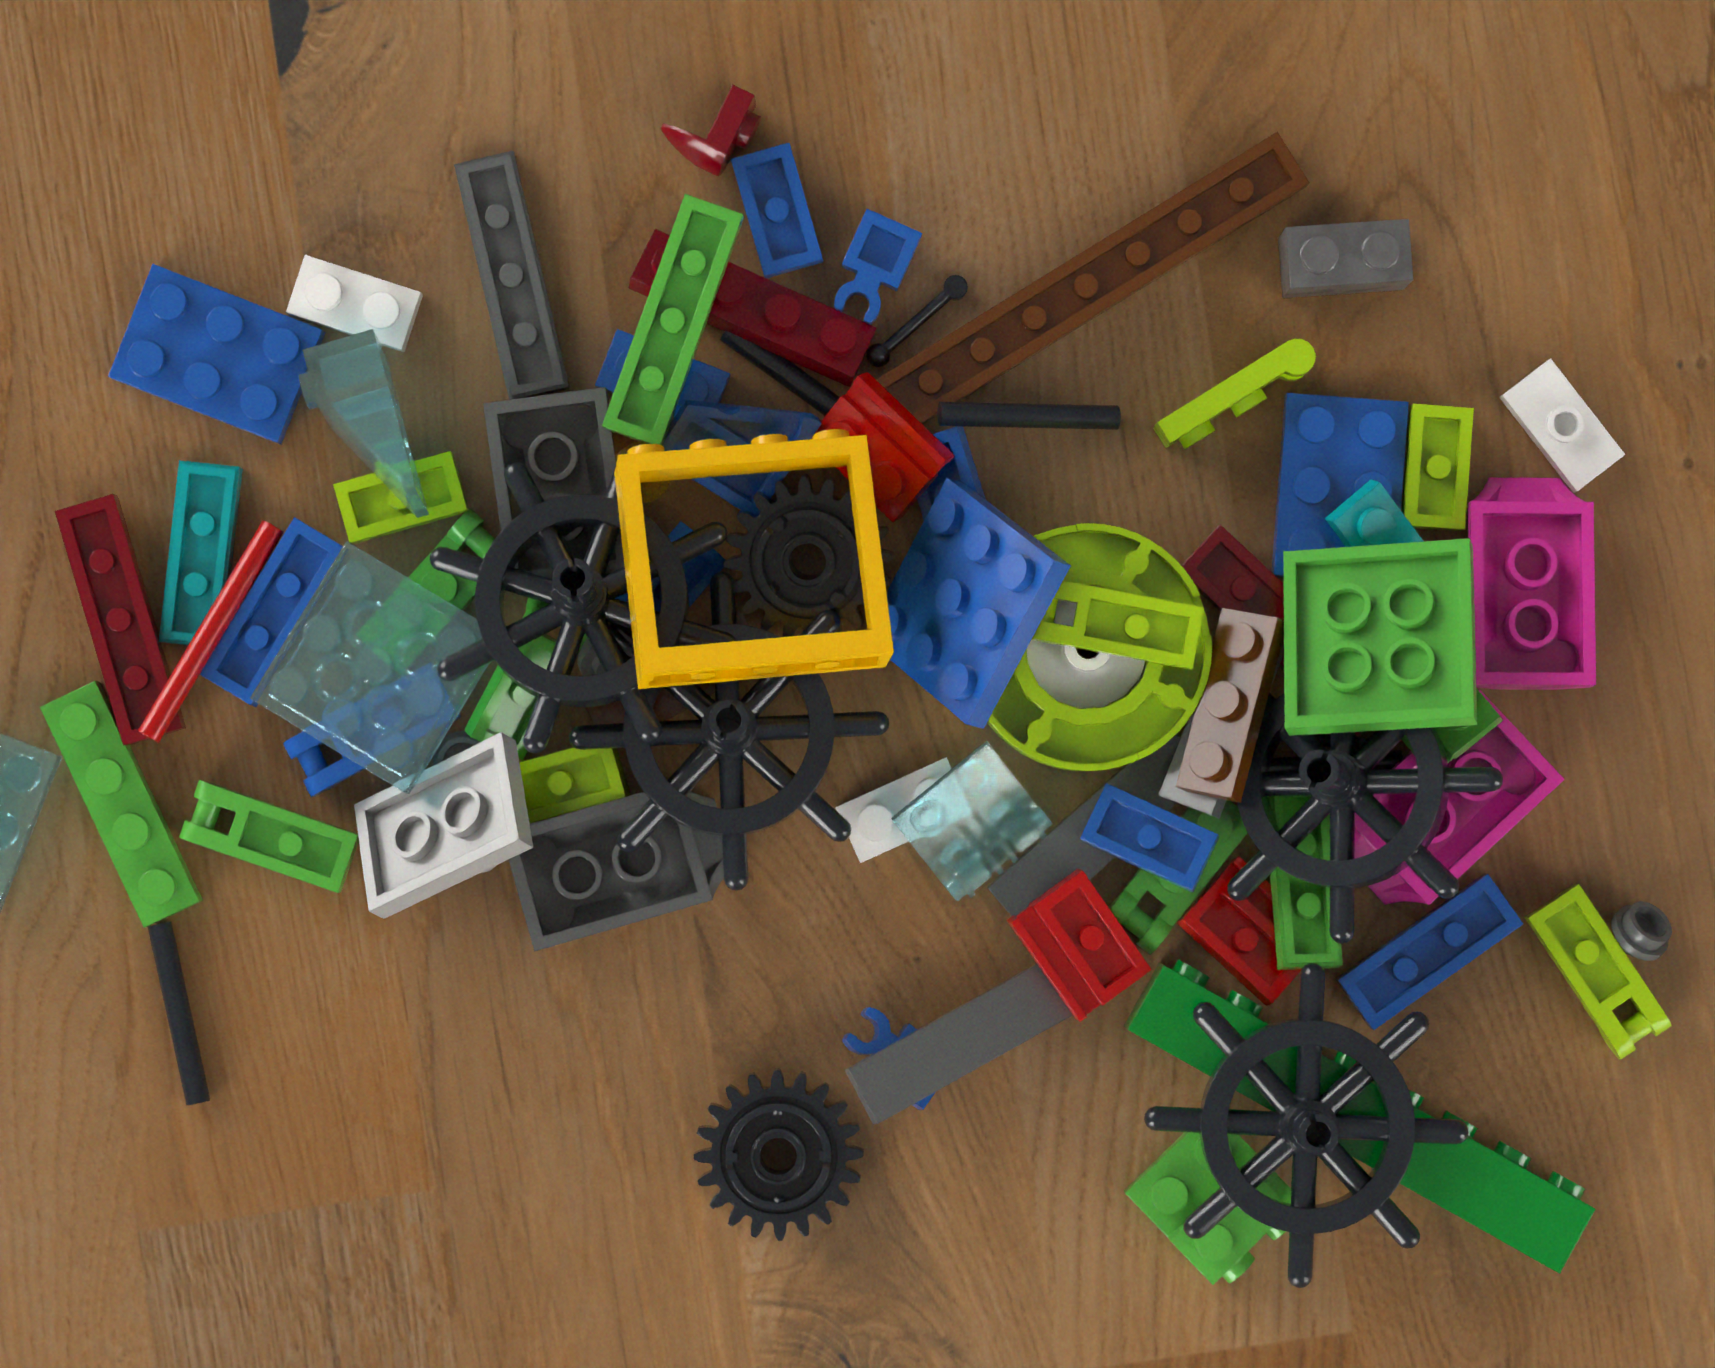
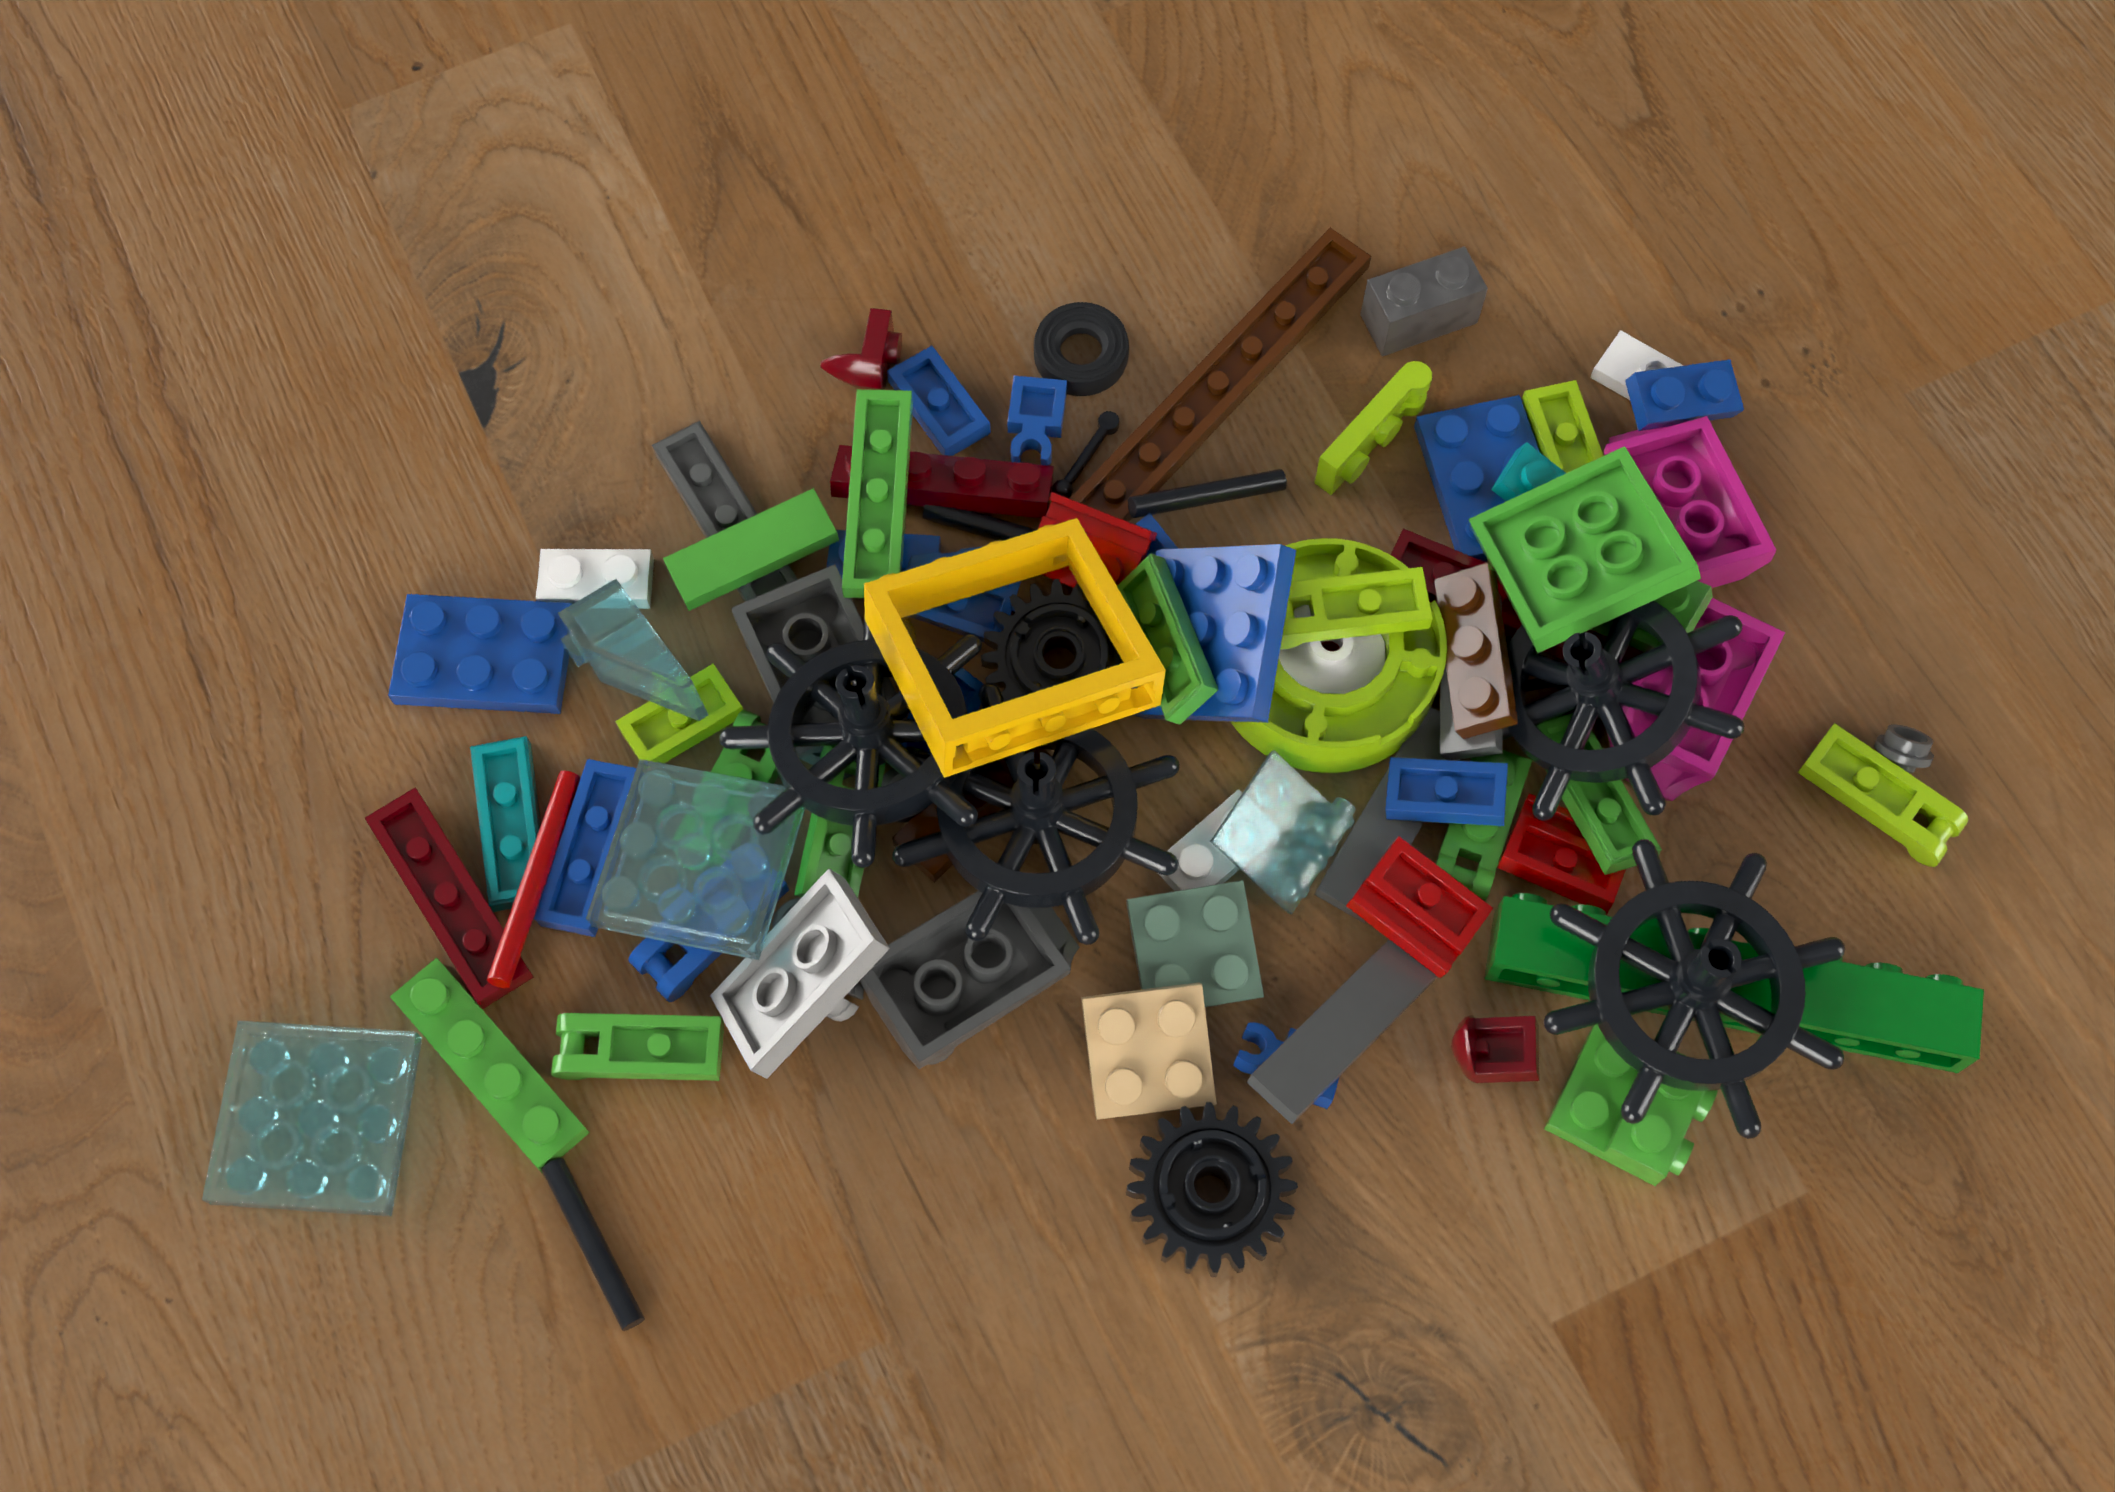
camera: 20 degrees left, 20 degrees down
lime plate [519,747,630,823] -> none
blue plate [1335,873,1523,1030] -> none
none -> bright green tile [663,488,839,611]
none -> black tyre [1034,302,1129,396]
none -> tan plate [1081,982,1217,1120]
none -> bright green tile [1117,554,1219,724]
none -> sand green plate [1126,880,1264,1007]
none -> dark red plate [1451,1015,1540,1083]
none -> blue plate [1625,359,1744,431]

